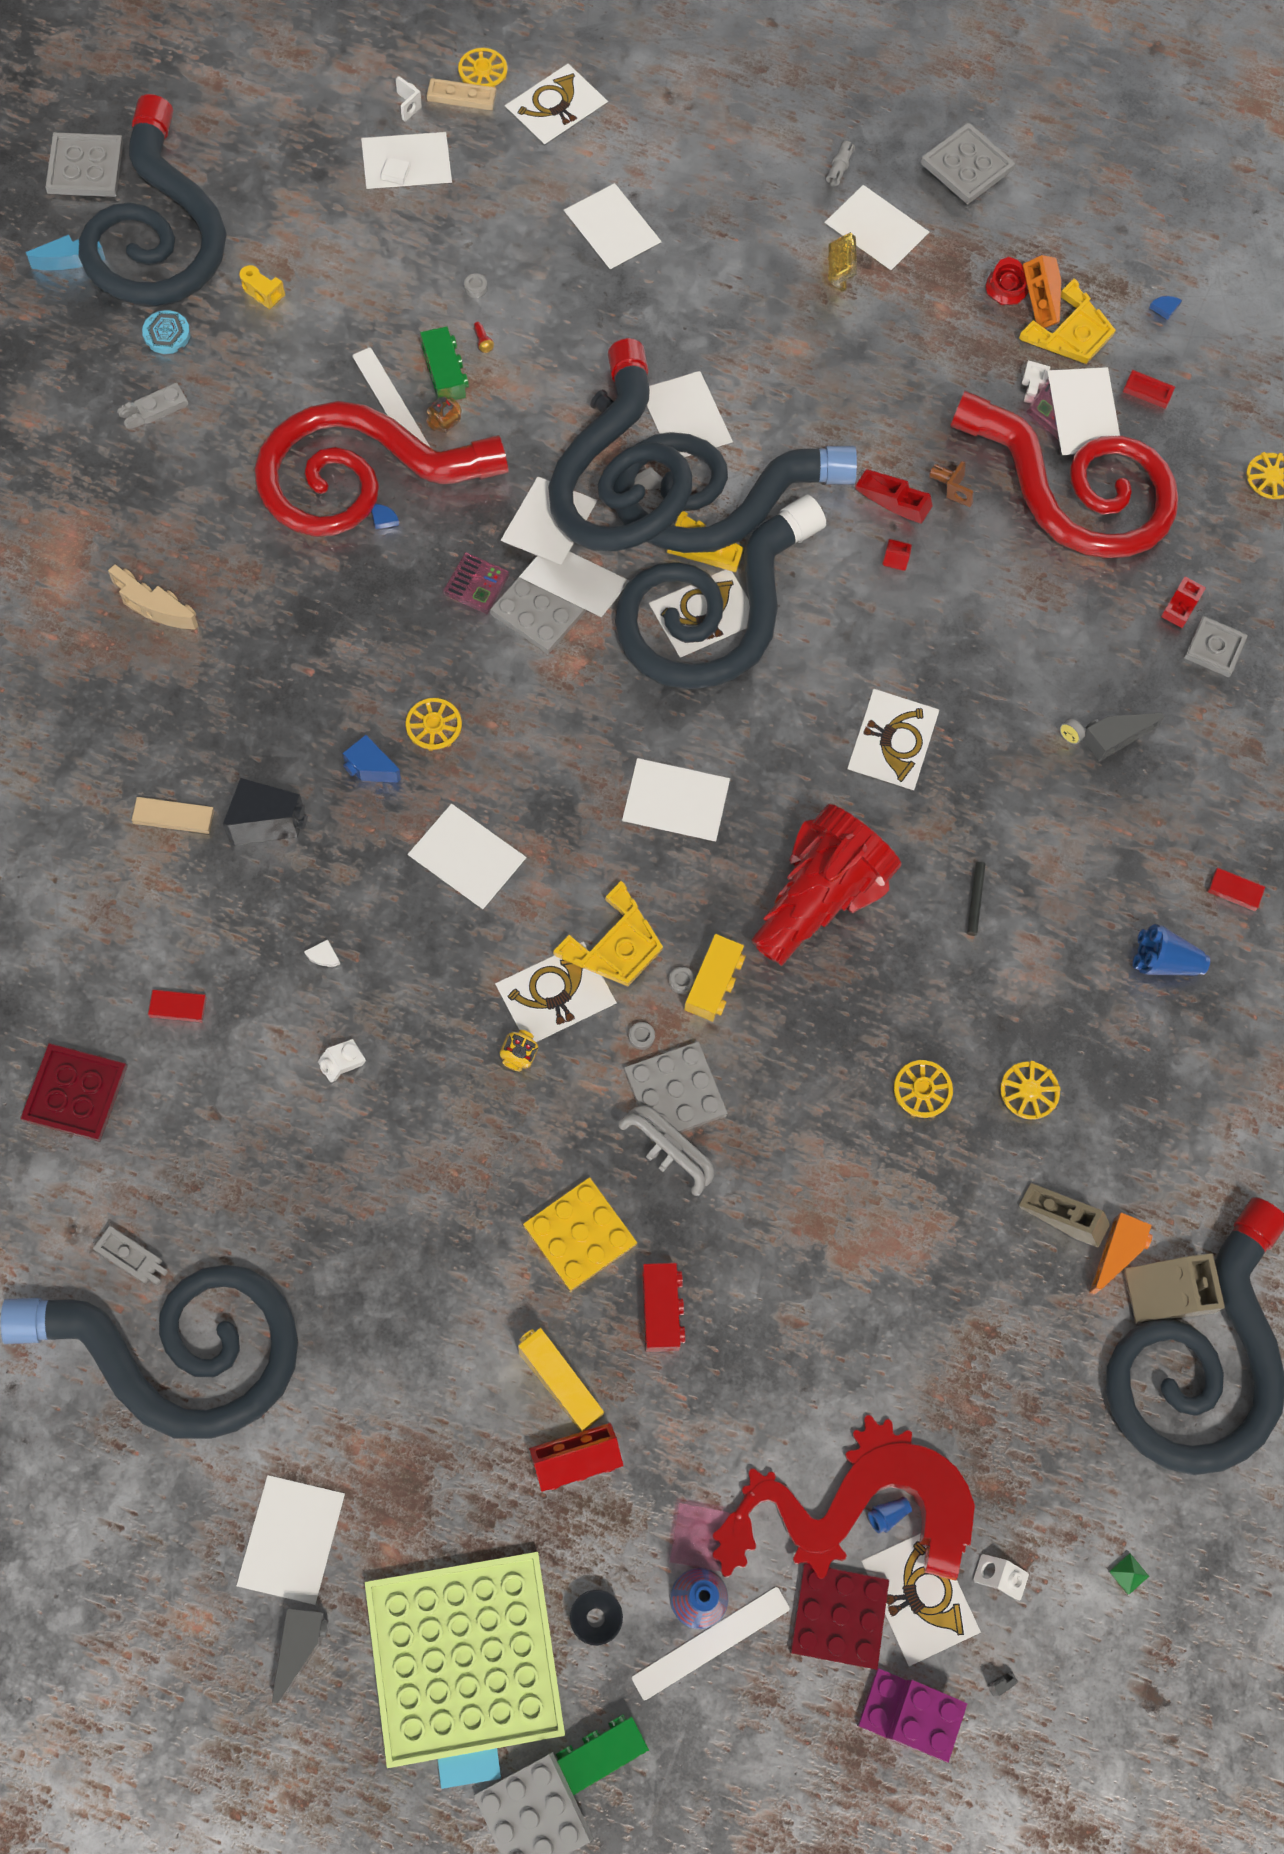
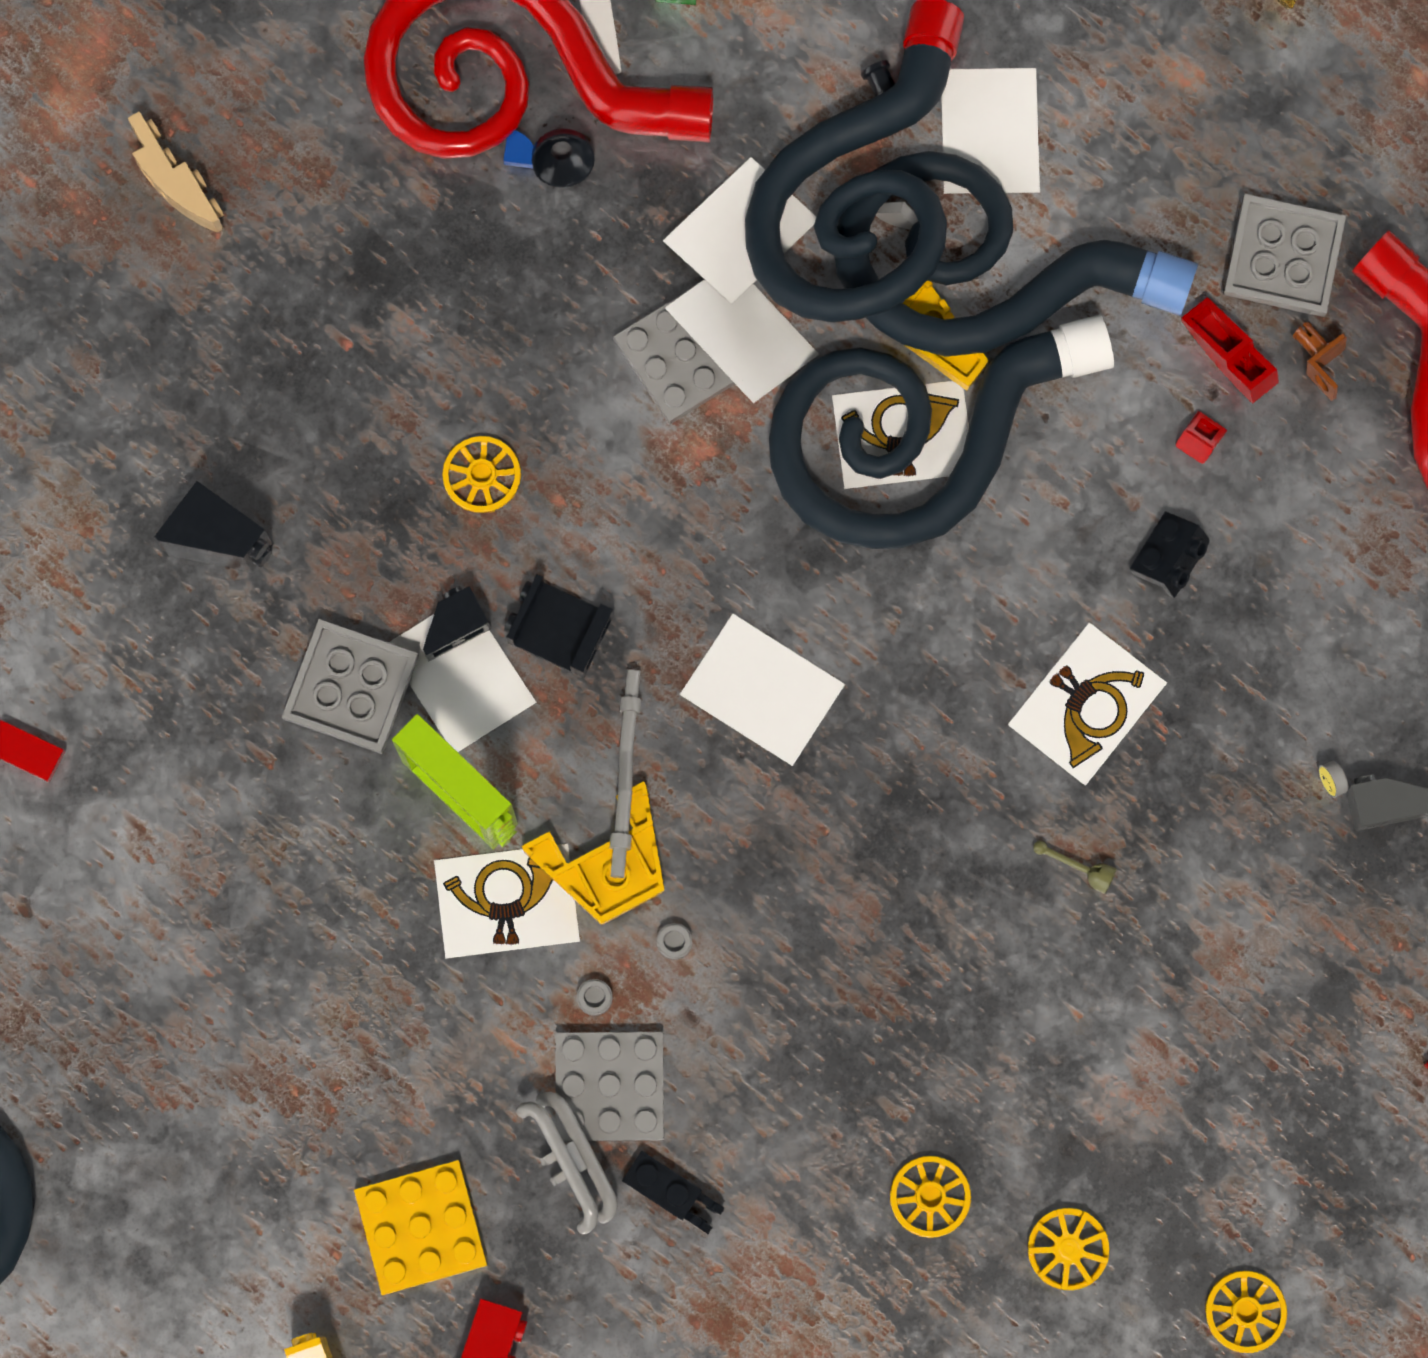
camera: 25 degrees right, 10 degrees up
tan tile [132,797,214,834] -> none
white tile [304,940,340,967] -> none
white bracket [318,1039,366,1082] -> none
blue slope [343,735,401,783] -> none
clear orange head [426,397,462,433] -> none
clear pink tile [443,553,509,614] -> none
head [500,1030,538,1071] -> none
yellow brick [684,934,746,1022] -> none
red cone [751,804,901,966] -> none
pearl dark grey bar [967,862,986,936] -> none
blue cone [1132,924,1210,976] -> none
none -> light grey plate [282,619,419,754]
none -> lime window [392,714,518,850]
none -> black slope [423,586,491,662]
none -> black panel [504,574,614,678]
none -> black piece [531,128,595,188]
none -> light grey bar [609,670,642,878]
none -> black hinge [622,1151,725,1234]
none -> olive hinge [1033,841,1117,894]
none -> black bracket [1130,511,1210,598]
none -> yellow wheel [1205,1270,1287,1353]
none -> light grey plate [1223,194,1346,317]

